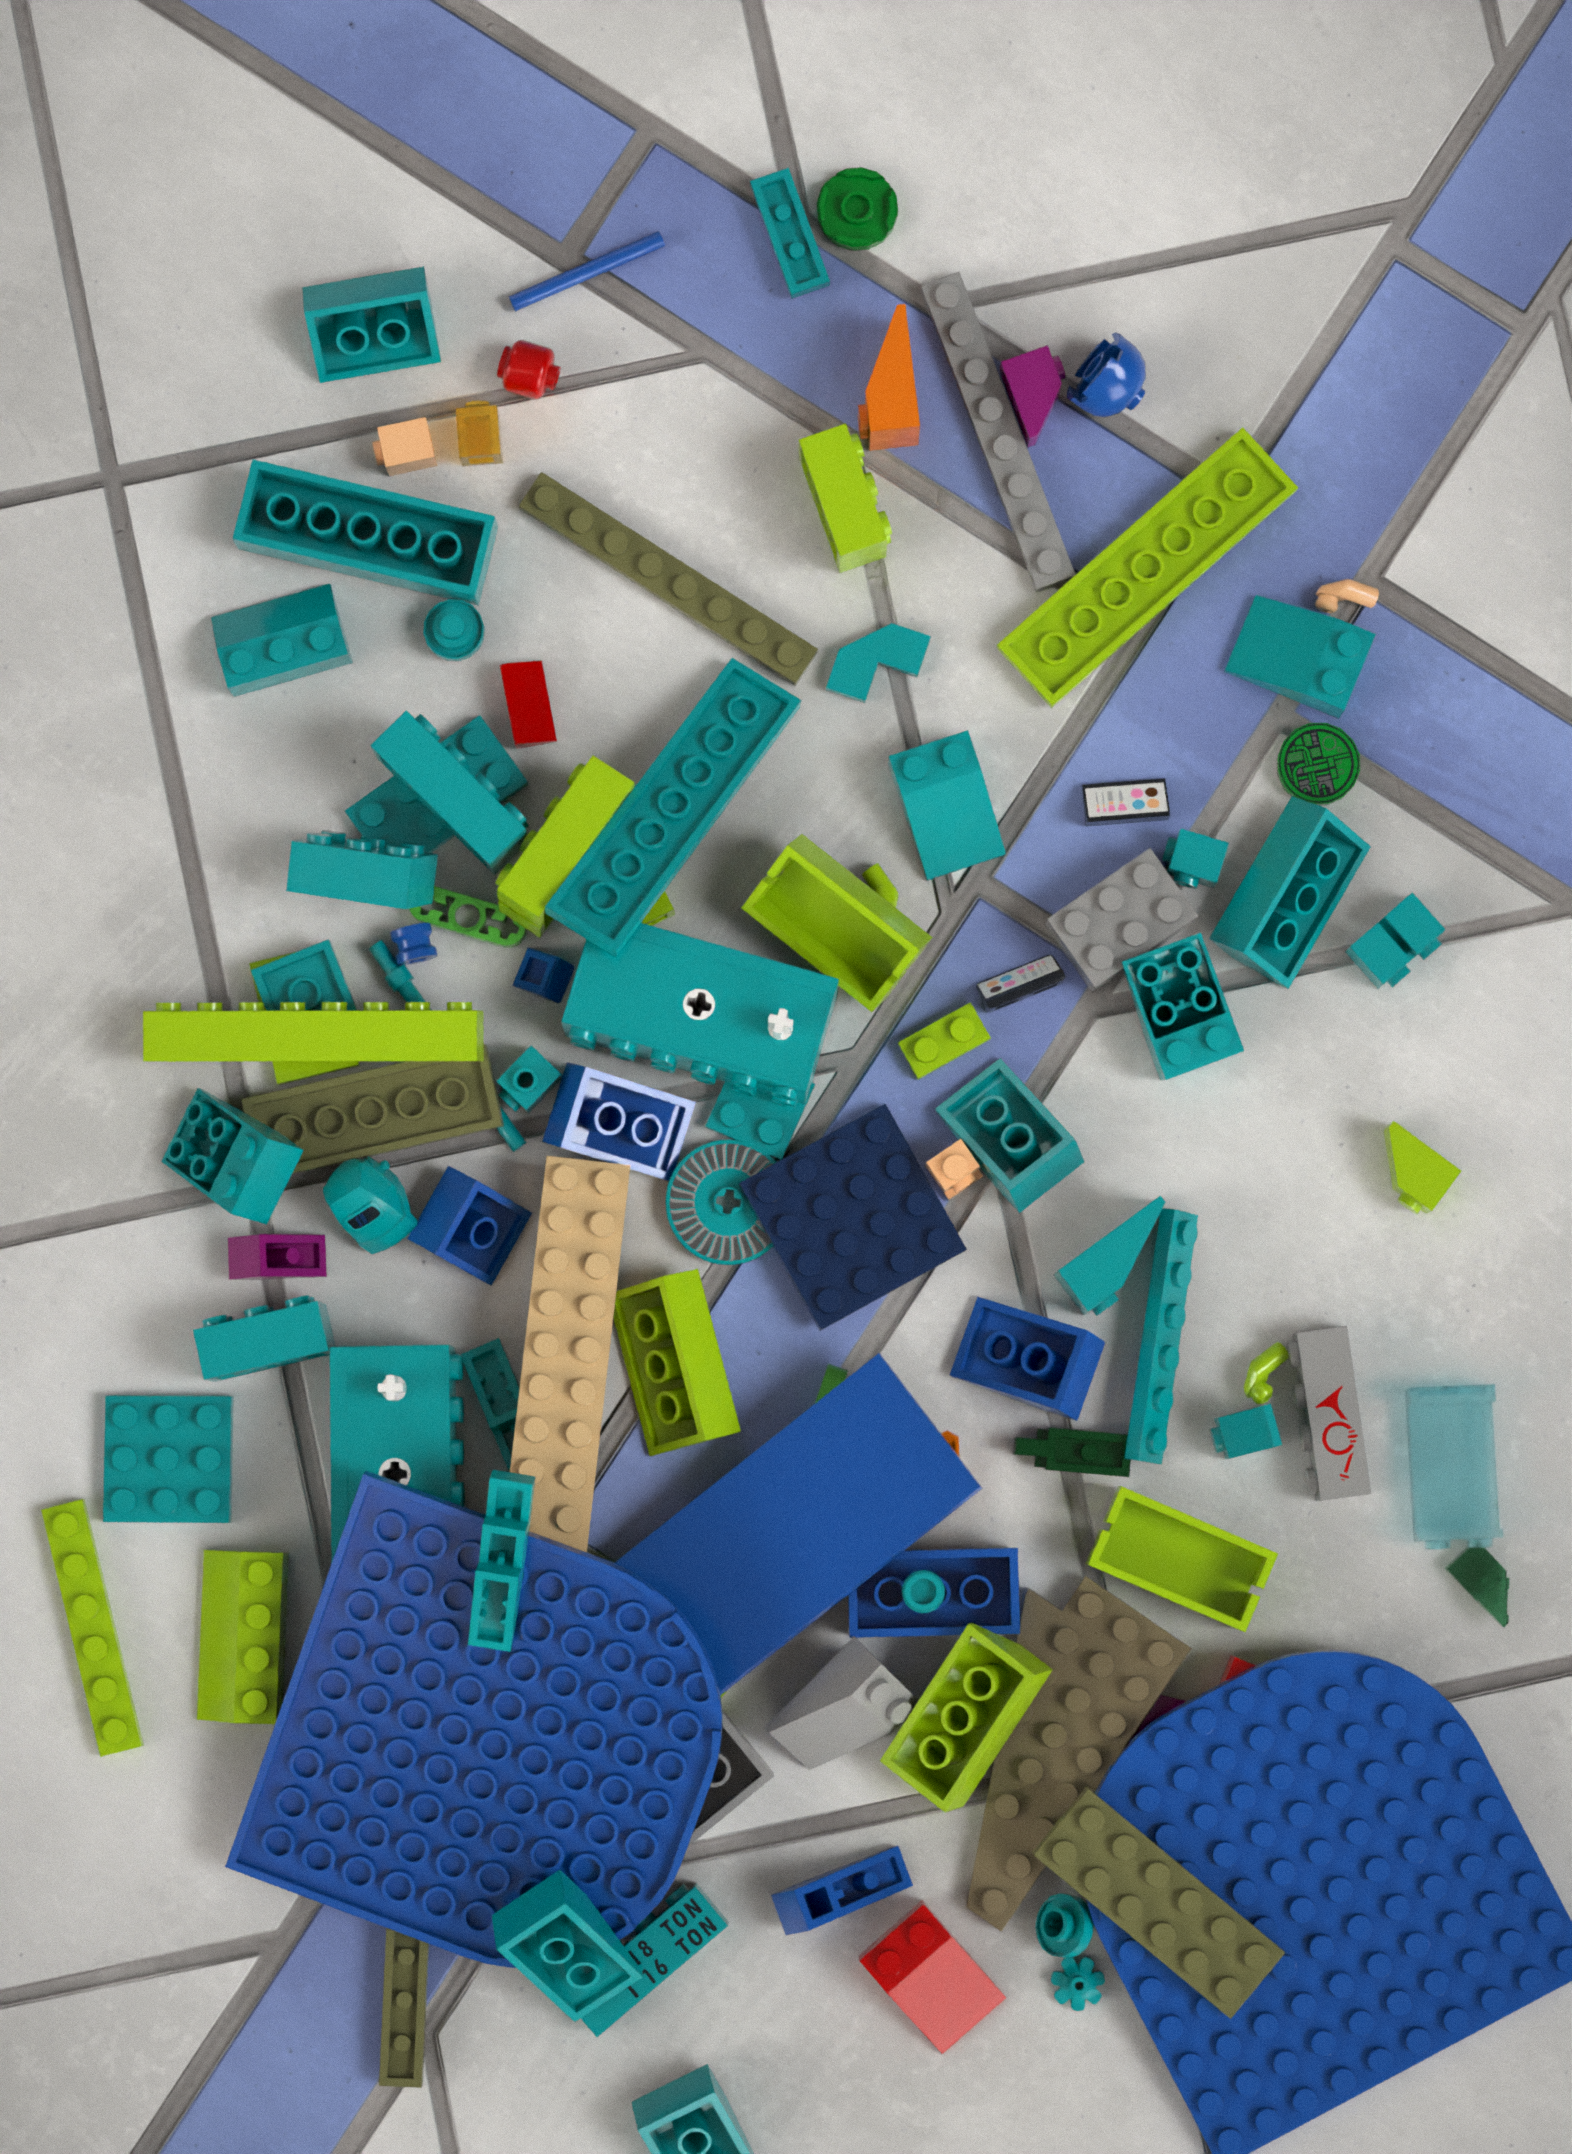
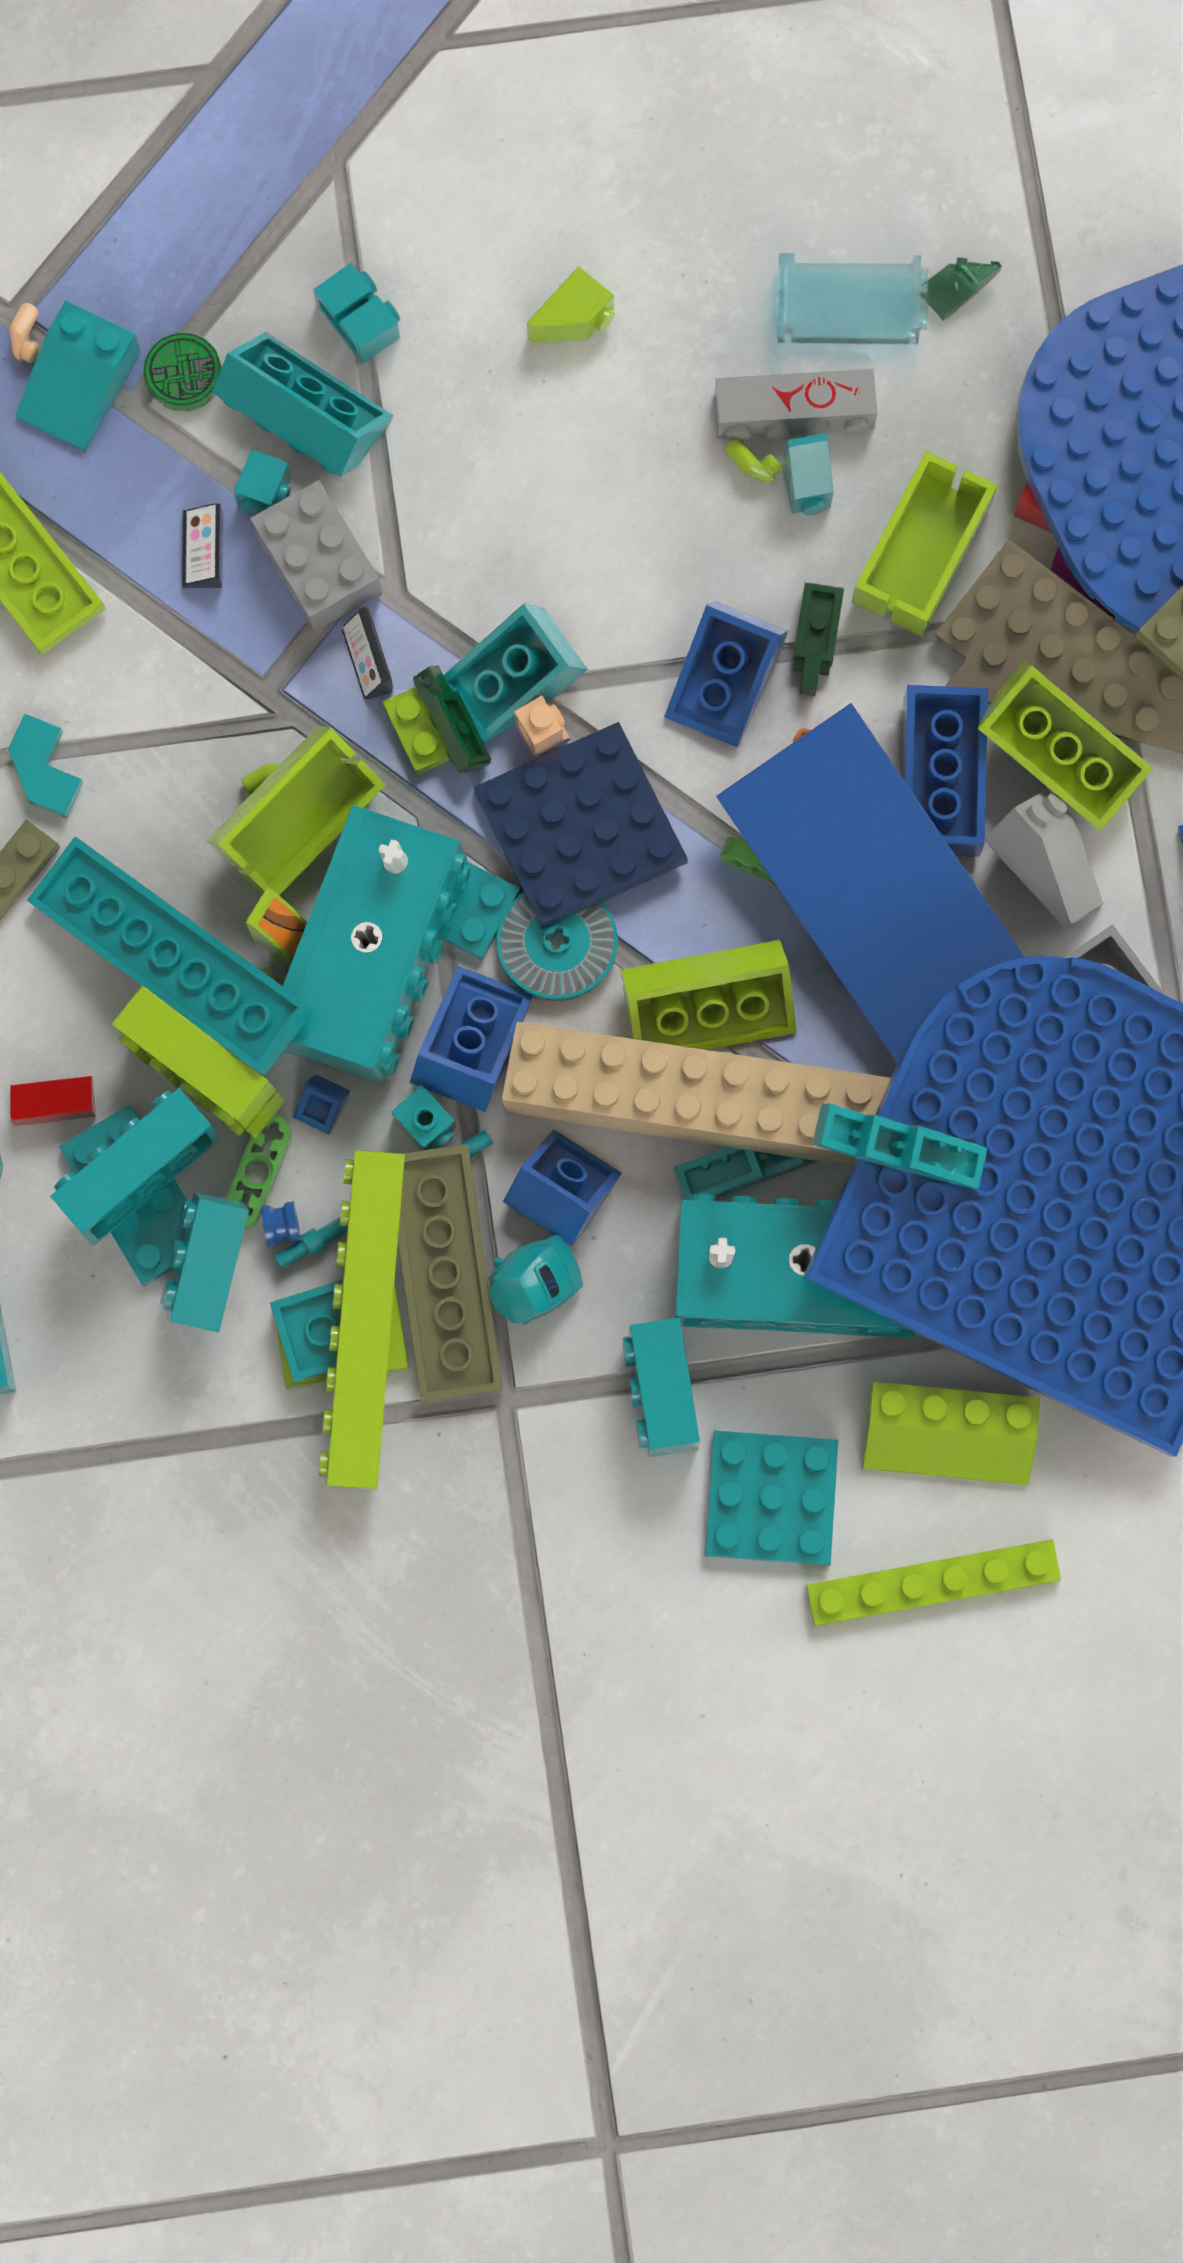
camera: 90 degrees left, 5 degrees down
teal slope [161,1088,304,1225] -> none
magenta slope [228,1234,327,1280] -> none
teal slope [888,730,1006,881] -> none
teal tile [902,1570,945,1613] -> none
teal slope [1054,1195,1165,1316] -> none
teal slope [1122,932,1244,1080] -> none
teal plate [1124,1208,1198,1465] -> none
none -> slope [246,887,307,969]
none -> dark green hinge [413,665,492,773]

